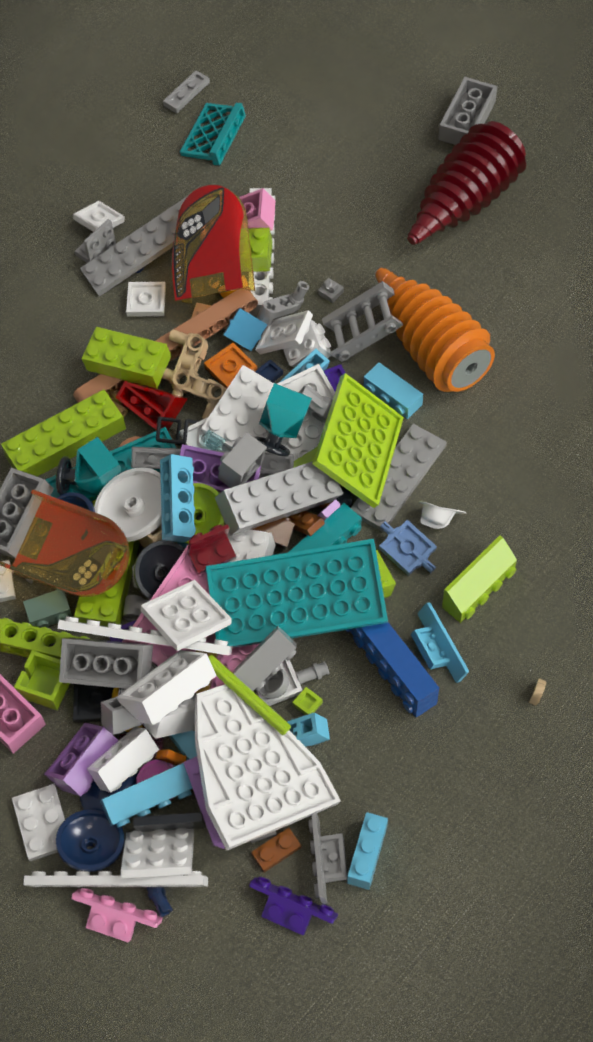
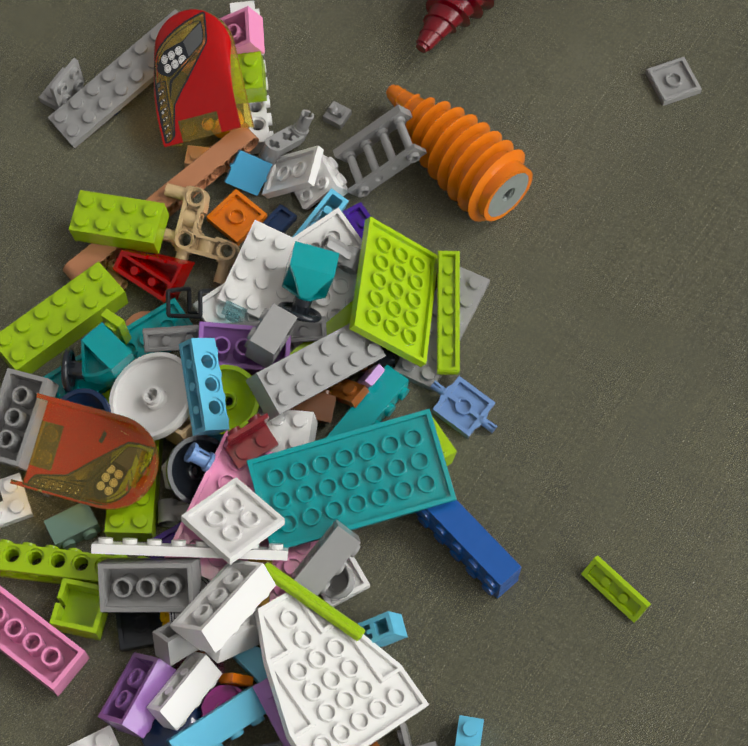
camera: 10 degrees left, 5 degrees up
white plate [73,201,125,232] -> none
white plate [126,282,166,317] -> none
lime plate [292,687,323,715] -> none
light grey pin [295,661,329,685] -> none
medium azure brick [364,363,423,419] -> none
medium azure bracket [411,602,469,683] -> none
white piece [419,501,467,529] -> none
slope [442,535,517,623] -> none
tan tile [529,678,547,706] -> none
none -> lime plate [101,308,132,345]
none -> medium blue bush [184,442,216,472]
none -> lime tile [437,251,460,375]
none -> lime plate [581,555,651,623]

